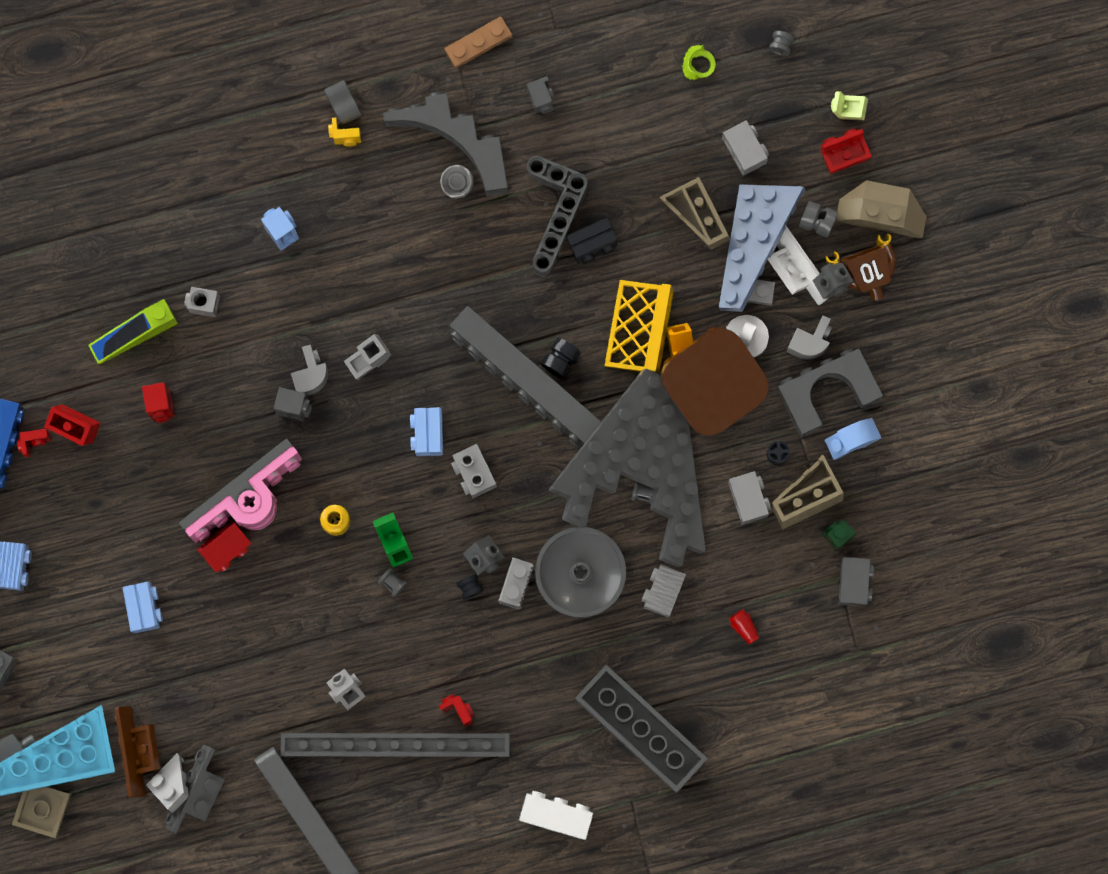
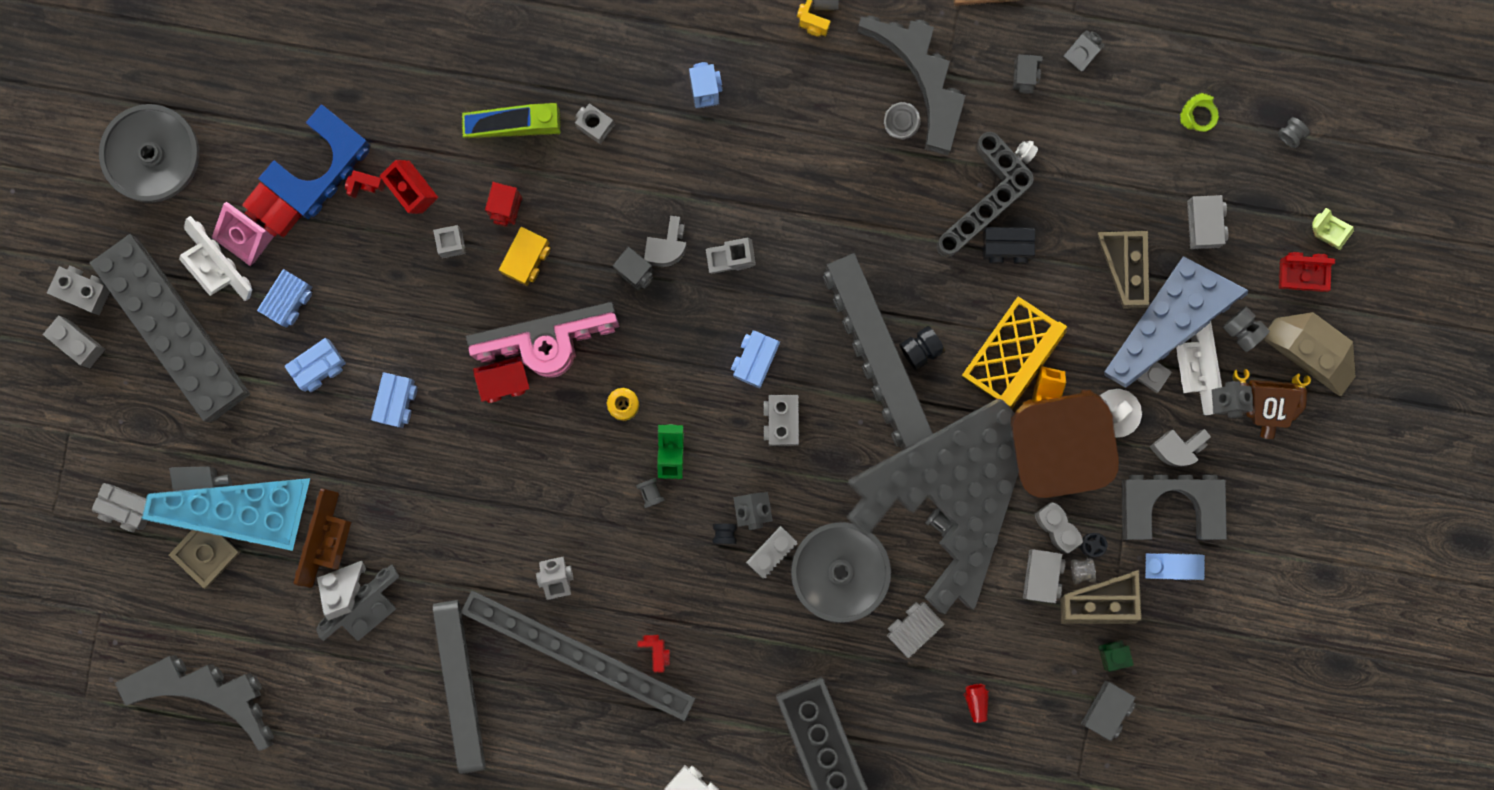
camera: 20 degrees right, 5 degrees up
none -> light blue brick [285,338,346,392]
none -> light grey brick [433,225,466,258]
none -> yellow brick [499,227,551,286]
none -> white plate [1016,141,1038,164]
none -> light grey brick [1035,502,1083,553]
none -> bracket [1064,30,1104,71]
none -> clear wheel [1071,557,1096,584]

